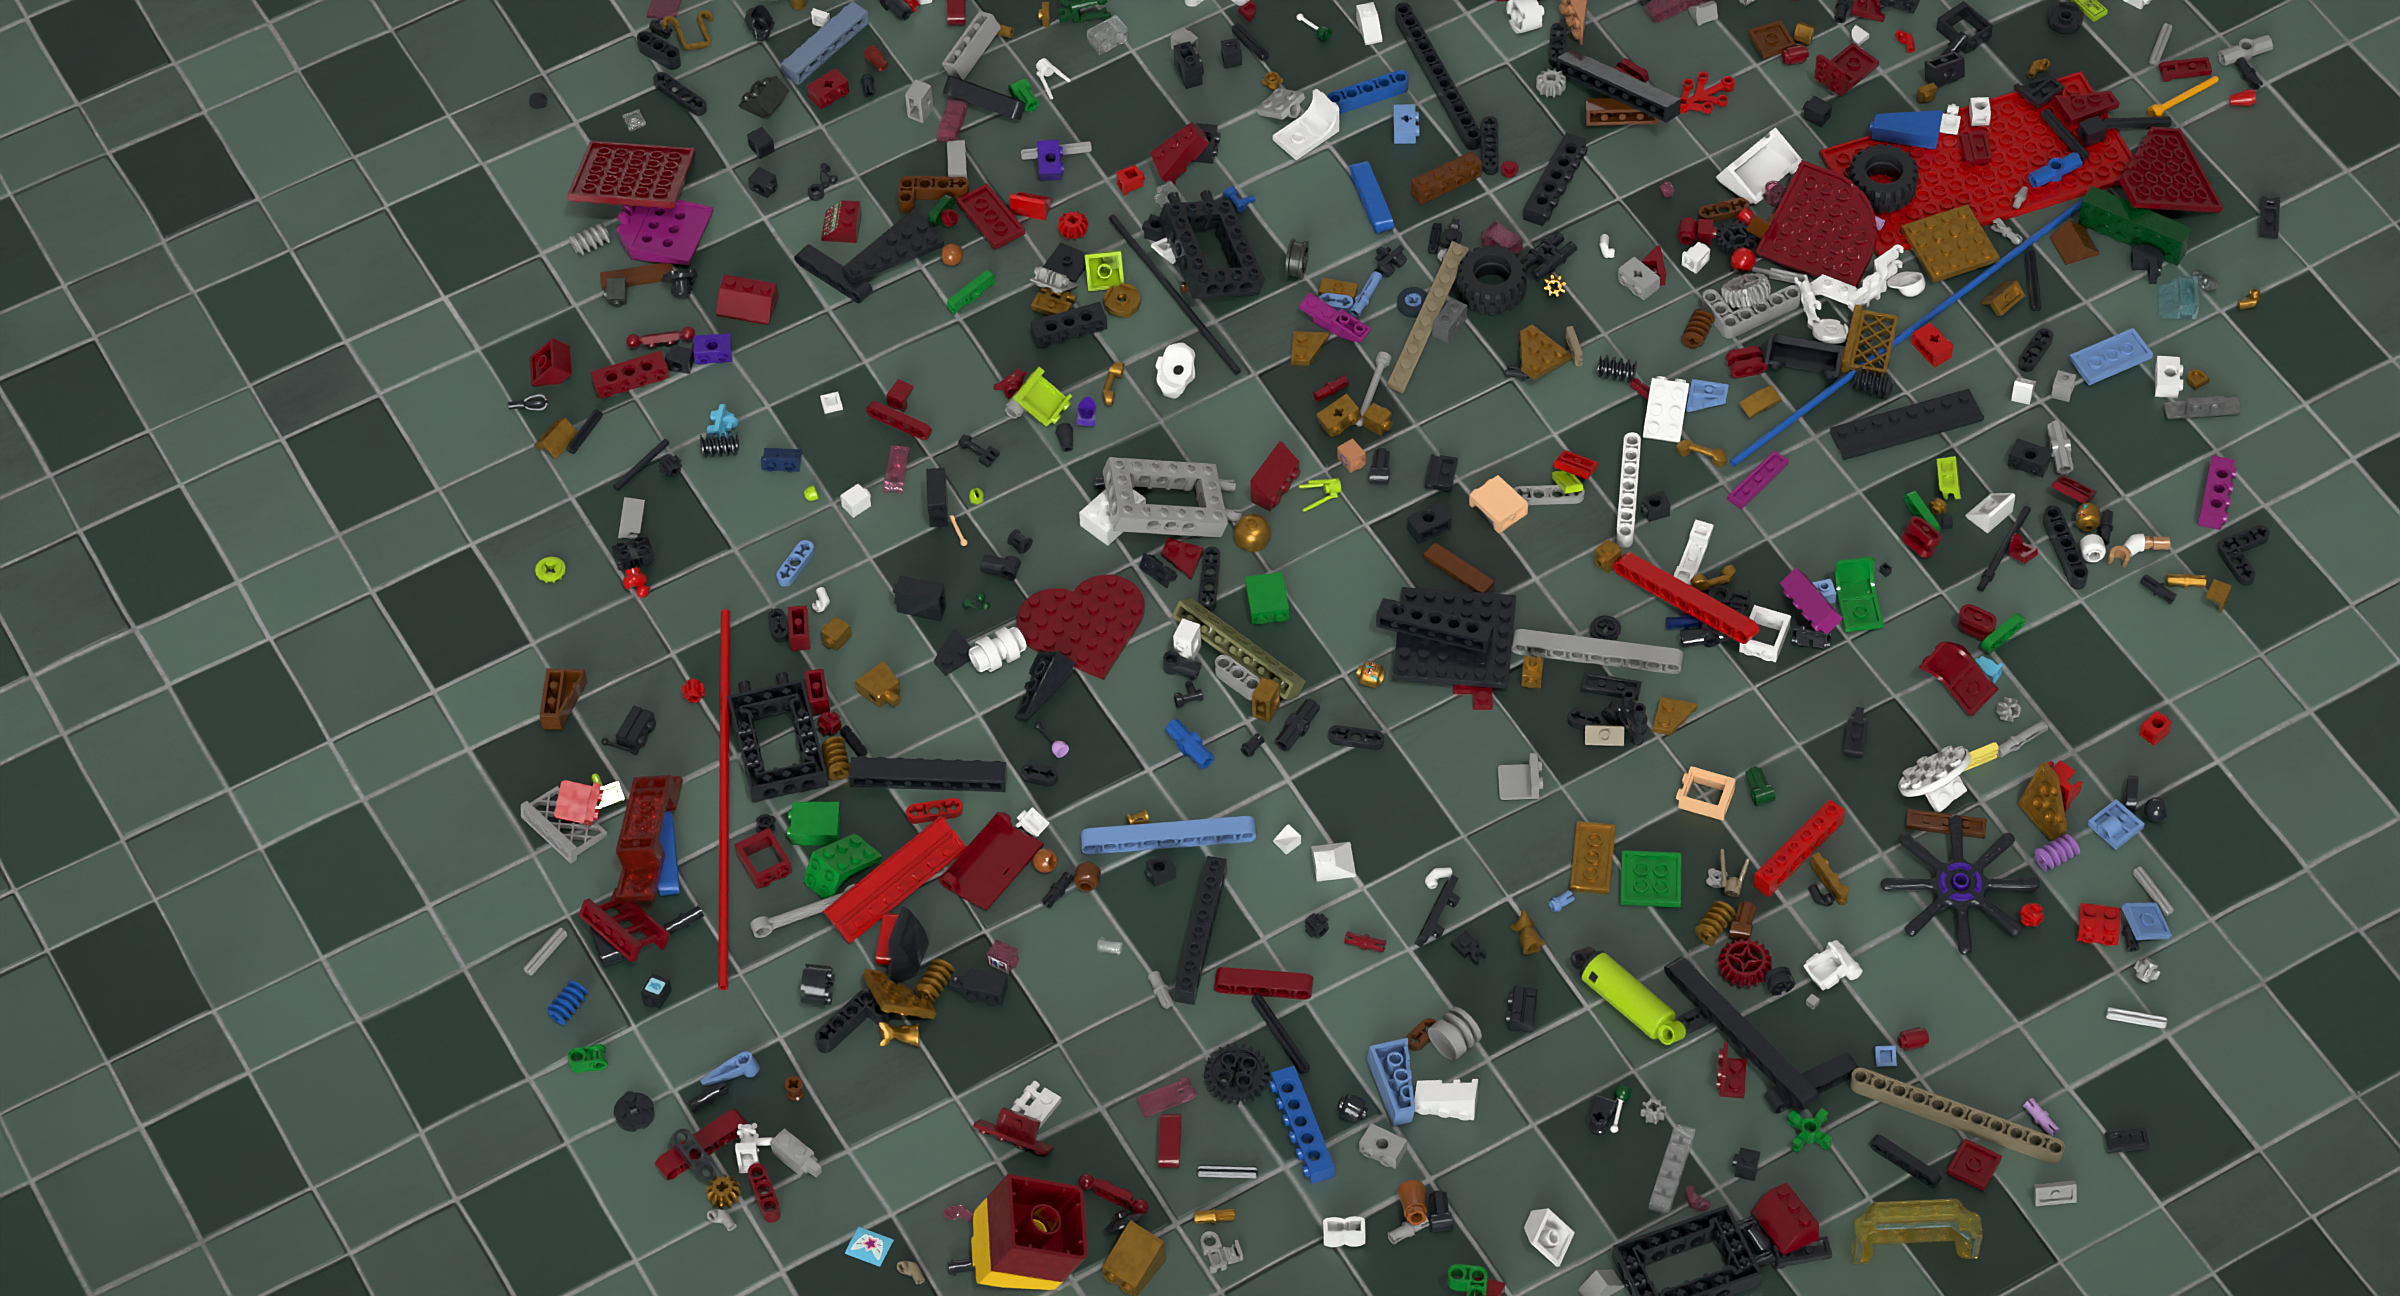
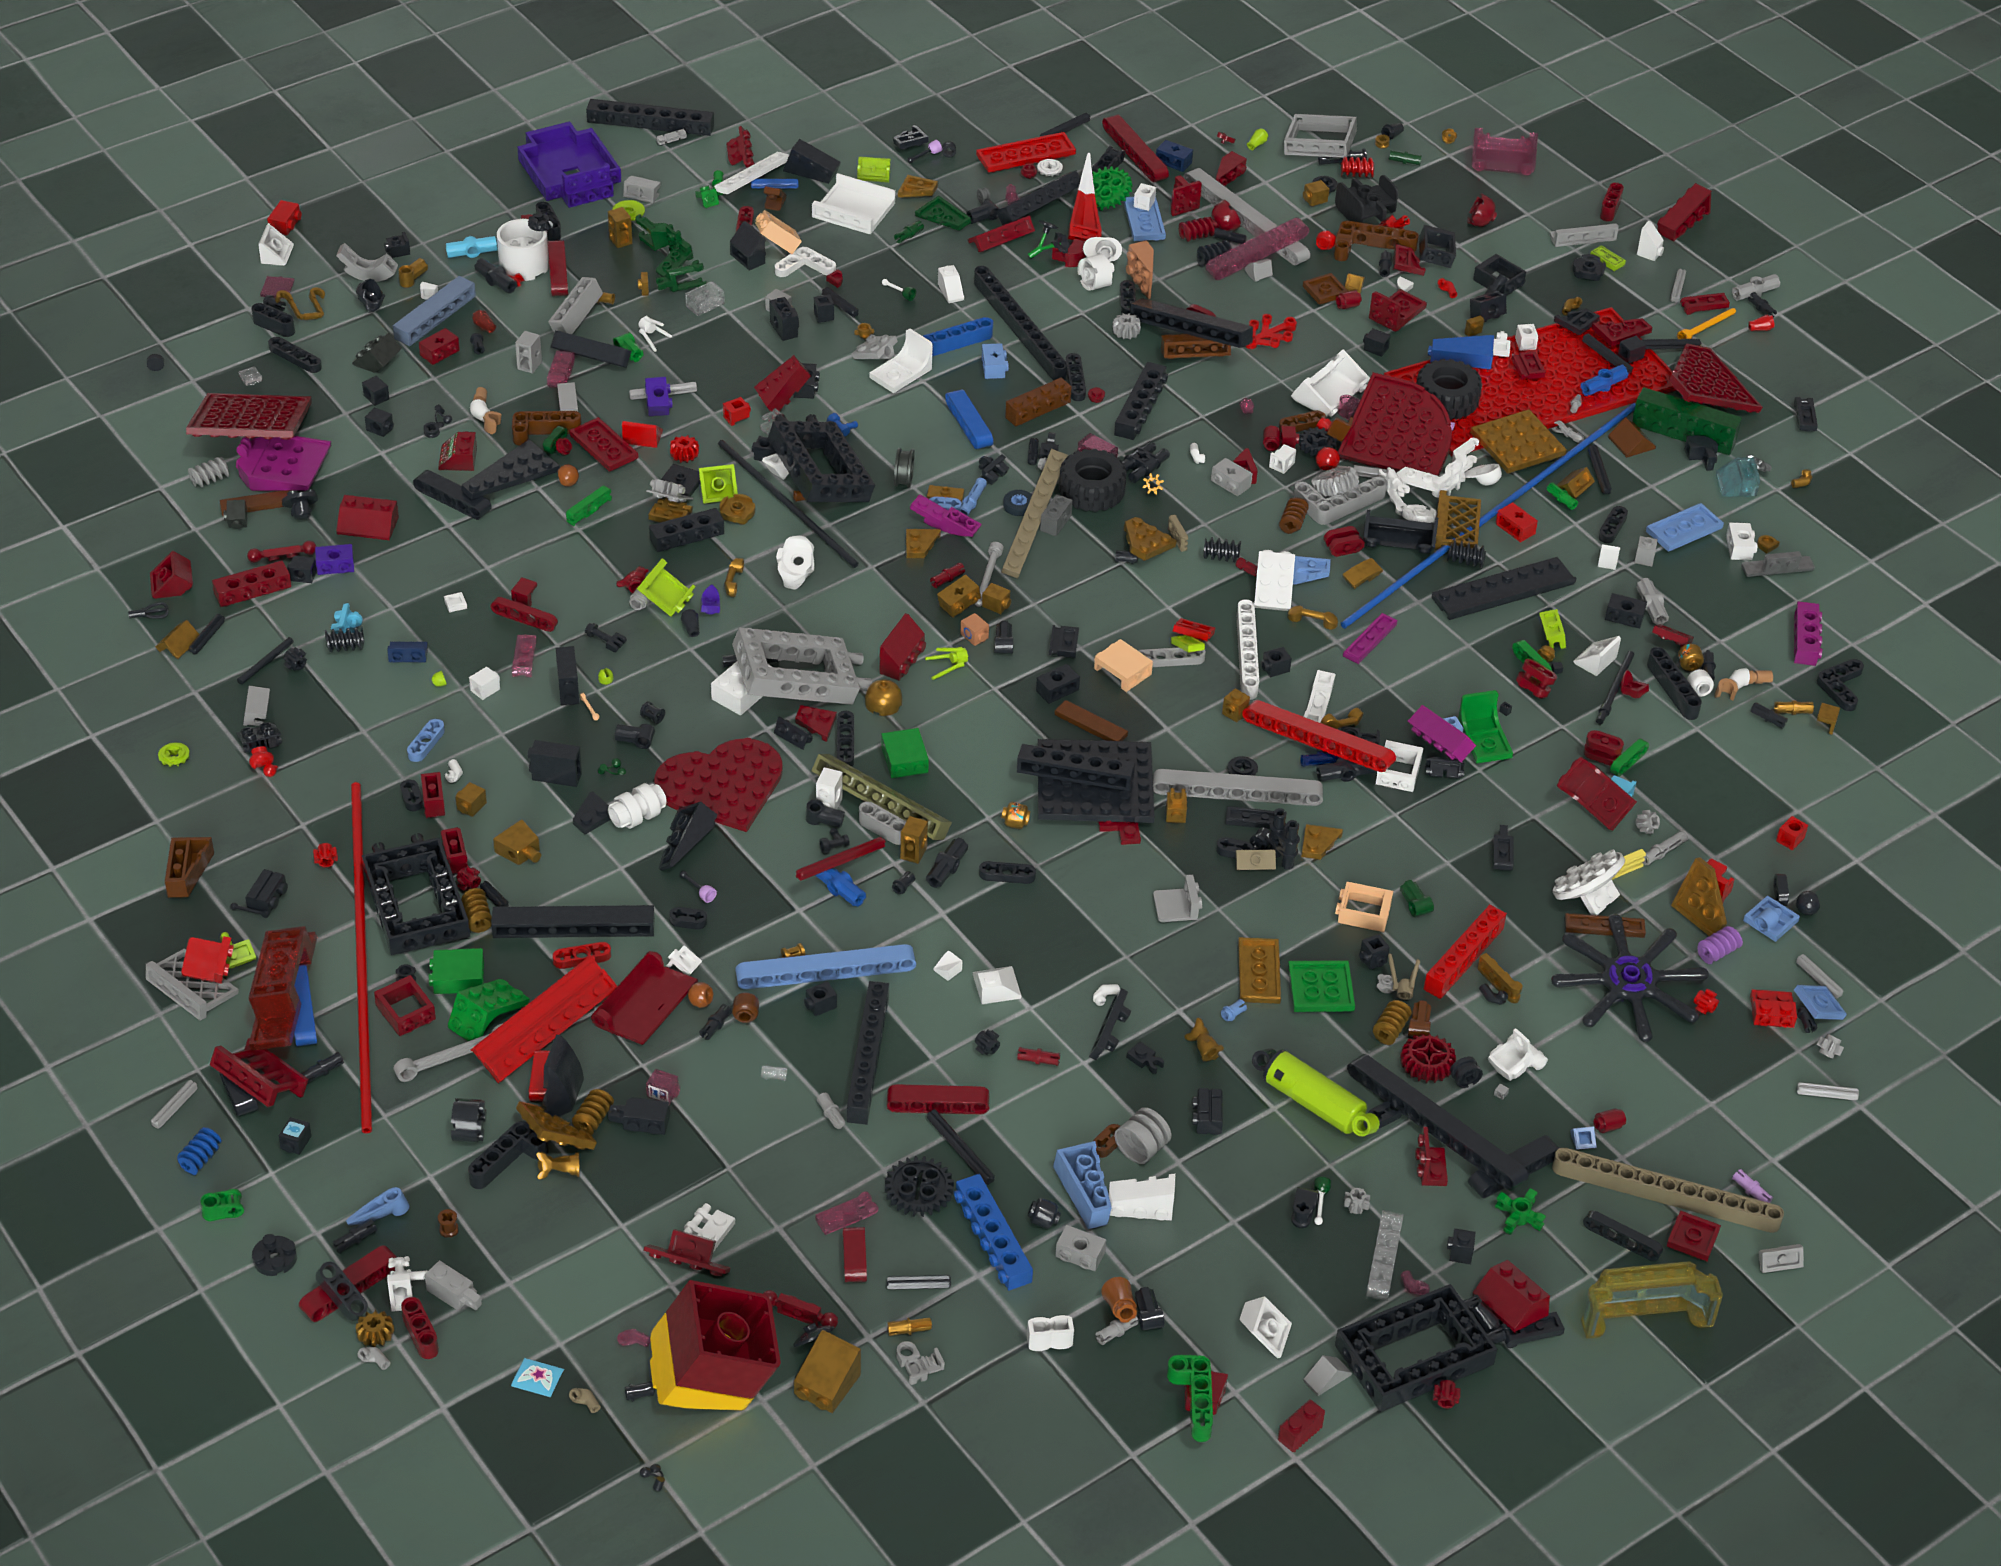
camera: 10 degrees left, 10 degrees down
black plate [2104,1128,2150,1154] -> none
none -> medium nougat piece [470,387,501,434]
none -> dark red axle [795,837,886,881]
none -> black brick [1359,934,1390,970]
none -> green axle [1546,483,1578,510]

